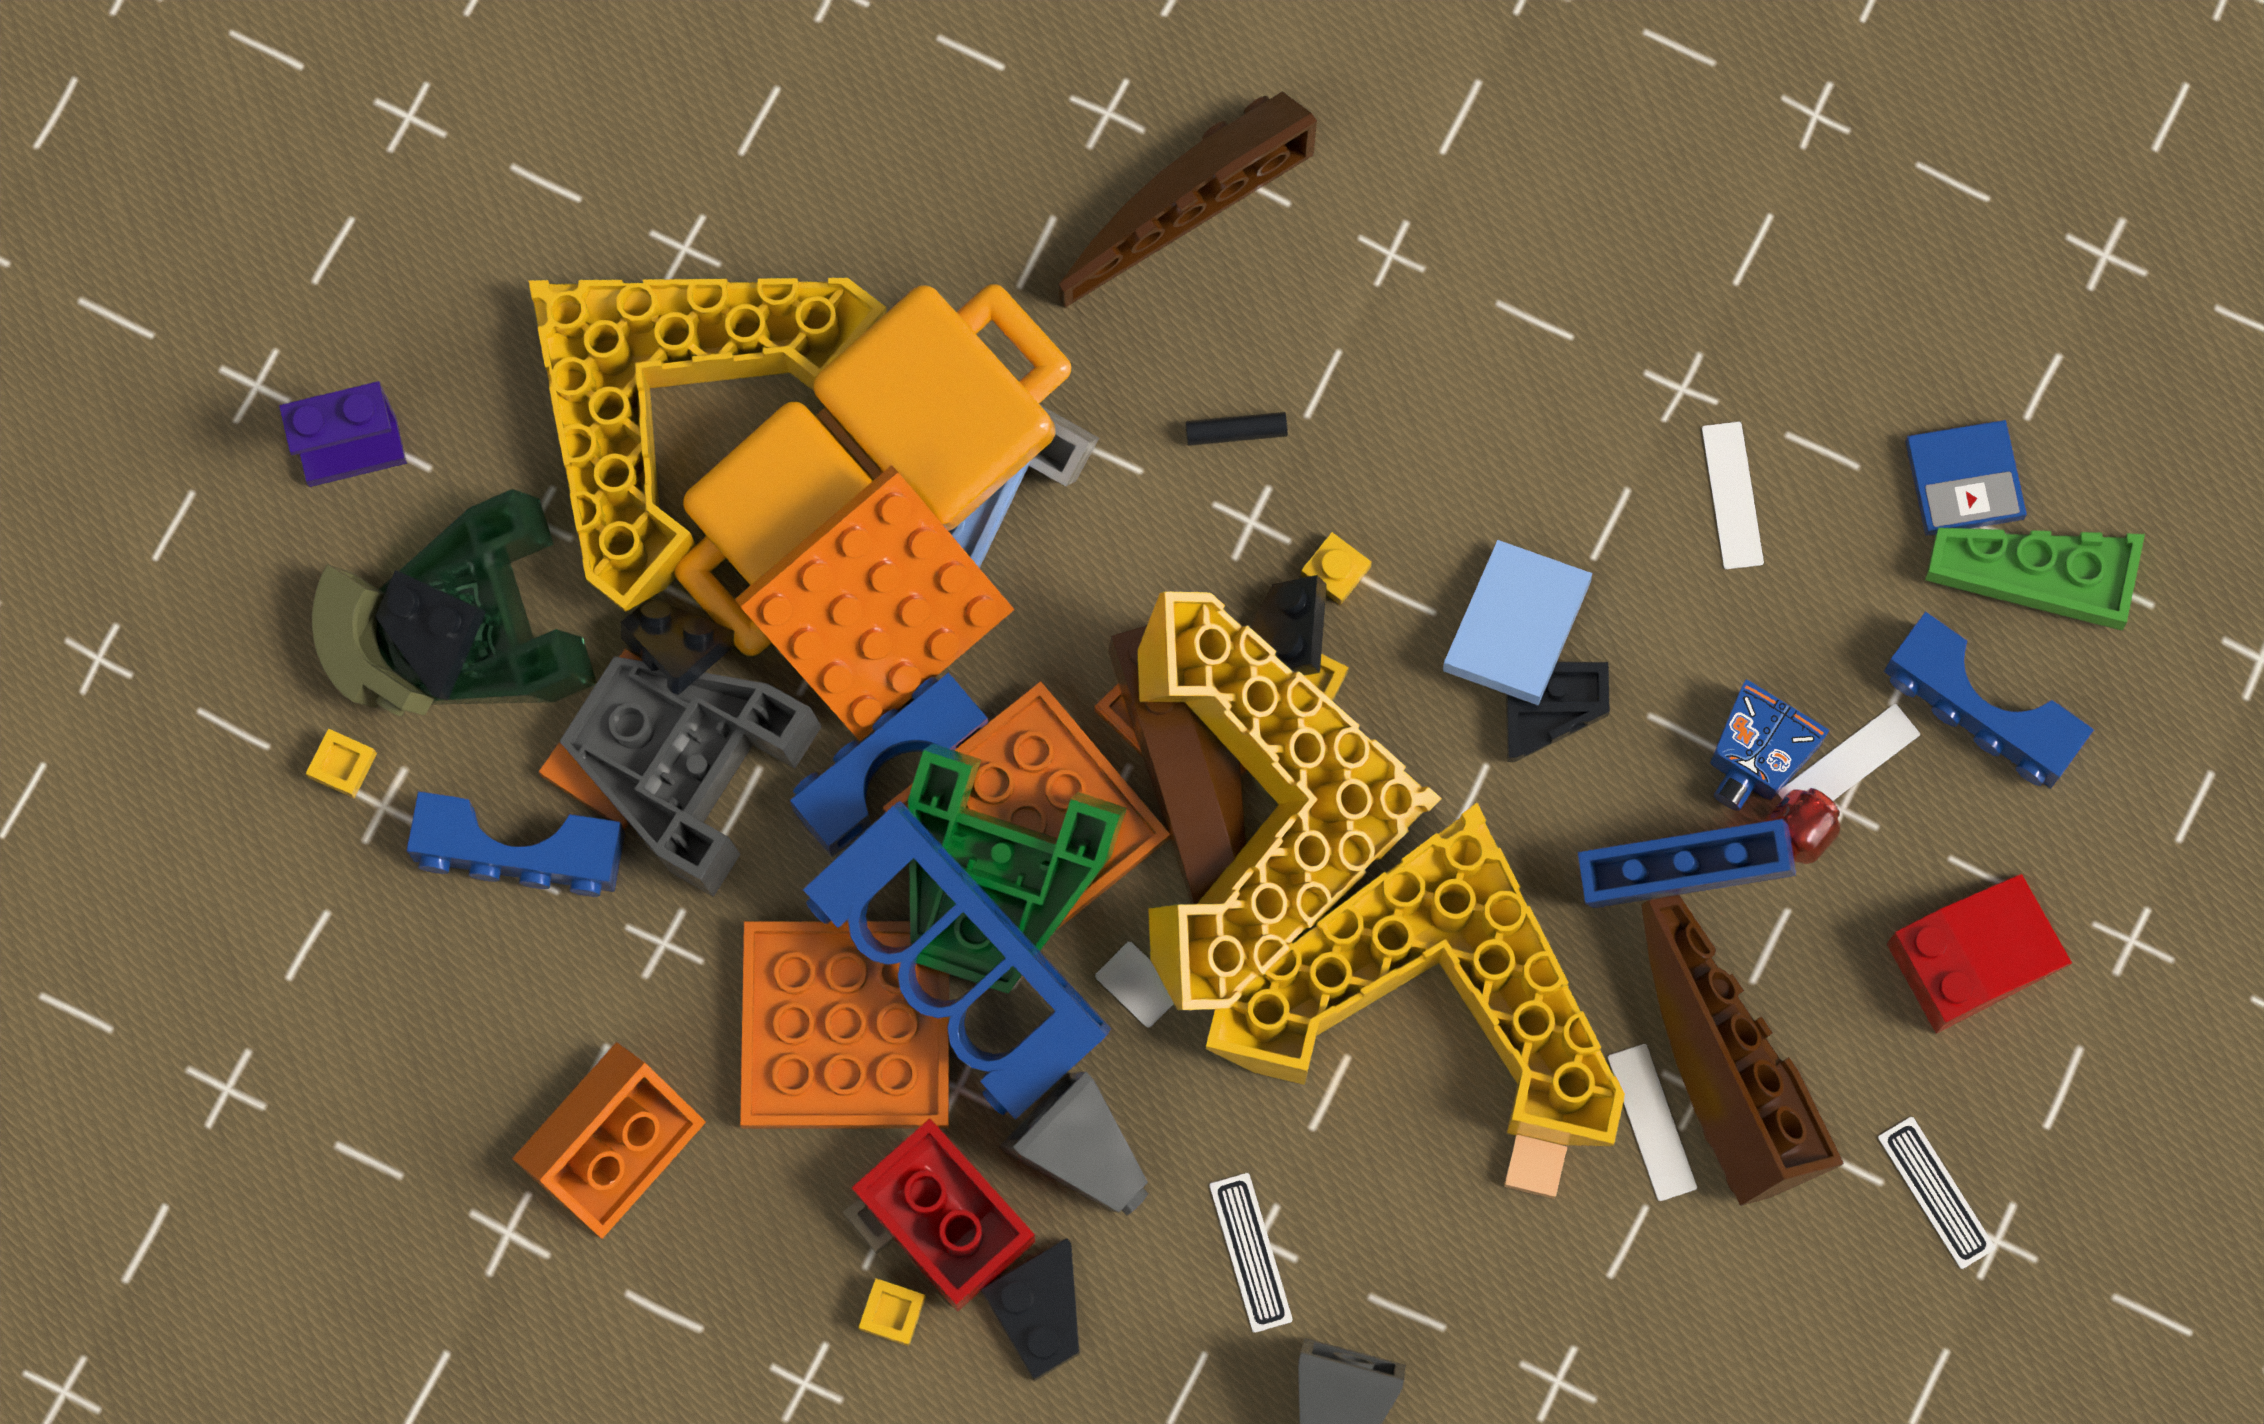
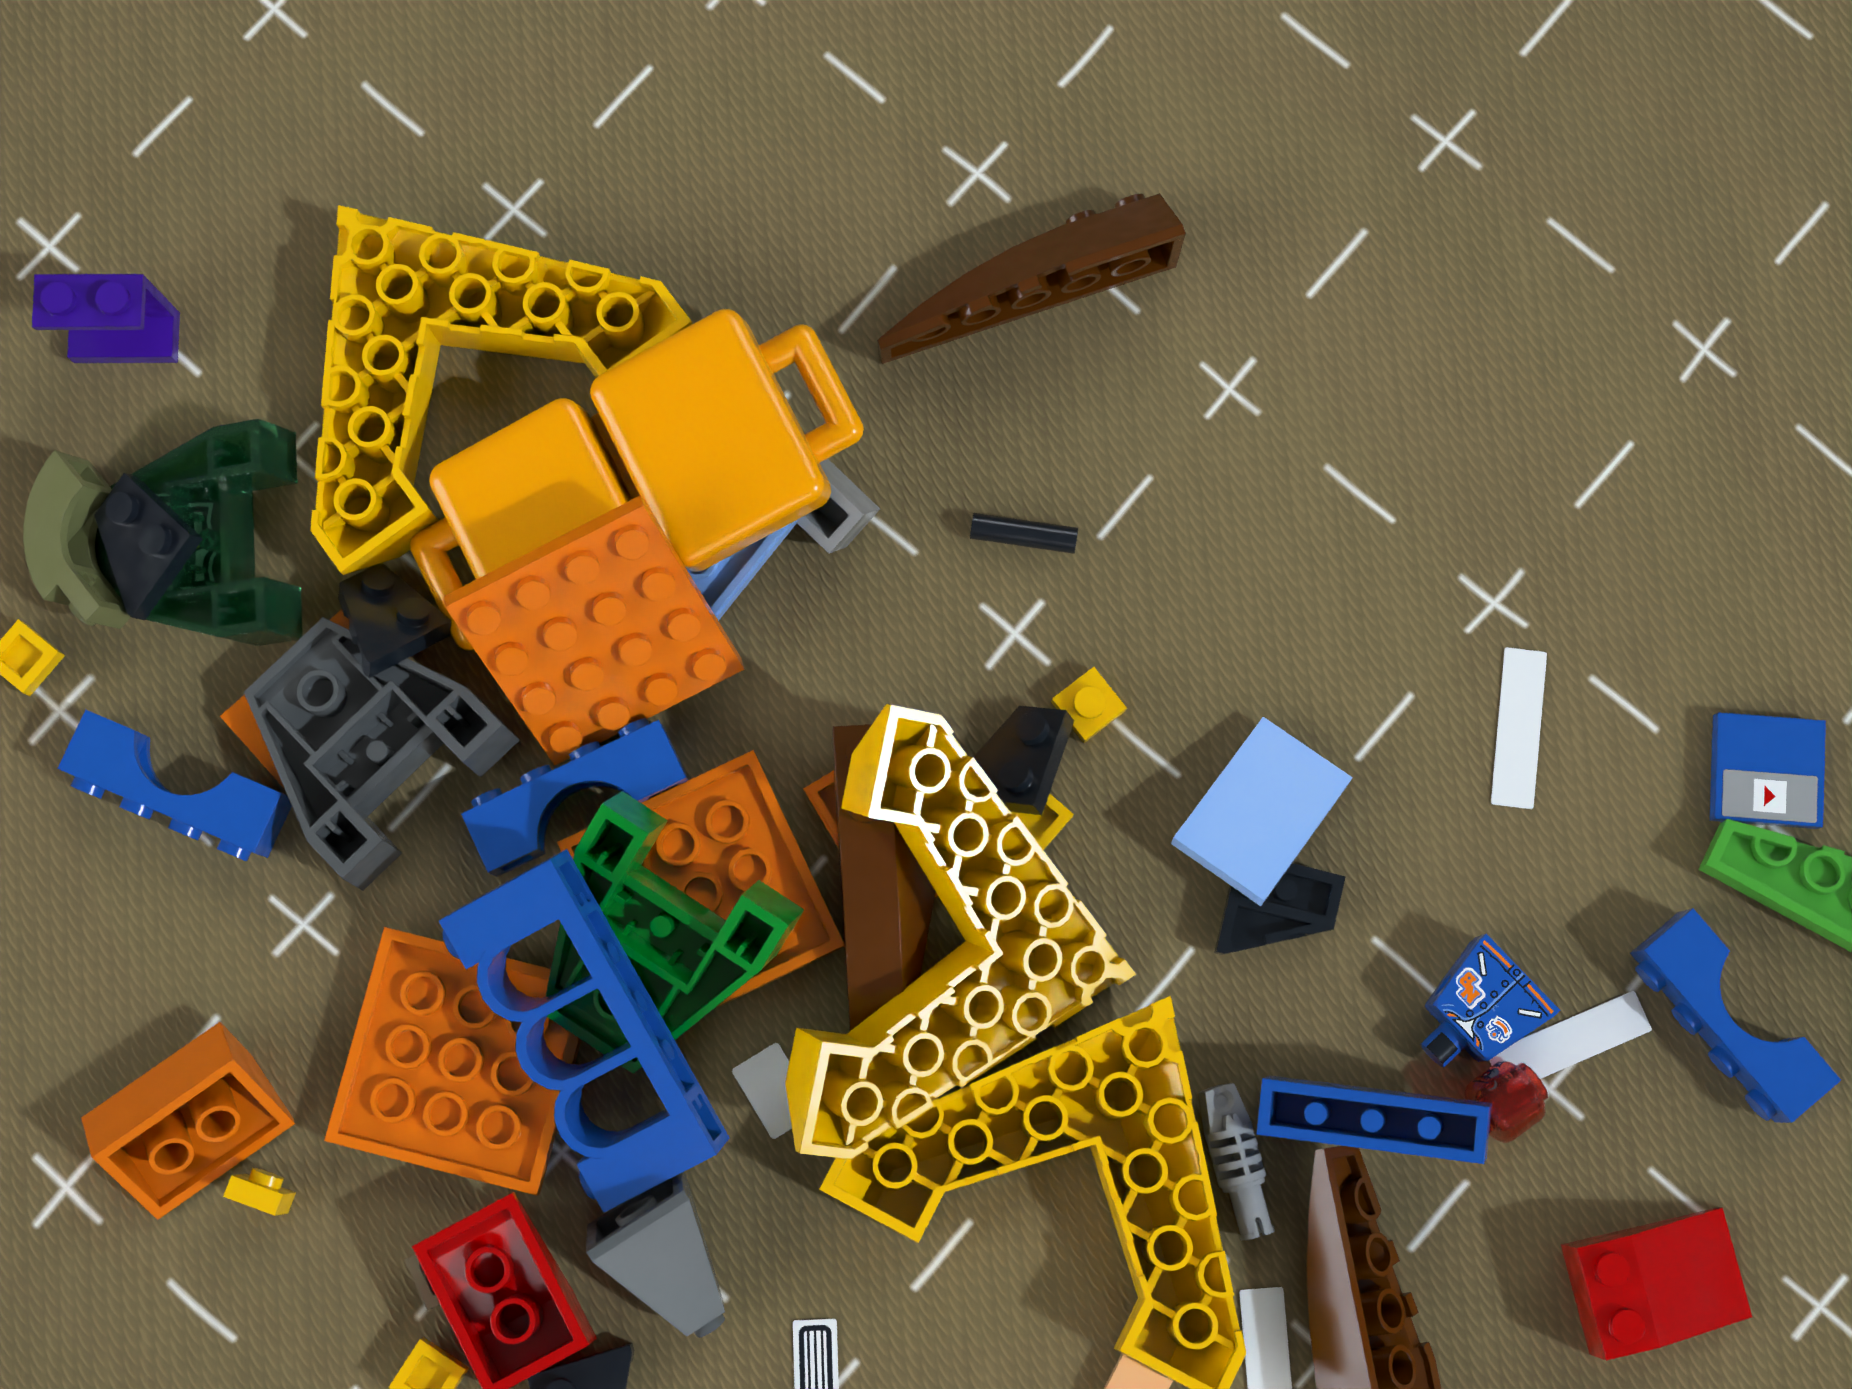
camera: 15 degrees right, 5 degrees up
none -> yellow plate [223,1168,296,1216]
none -> light grey hinge [1199,1083,1275,1241]

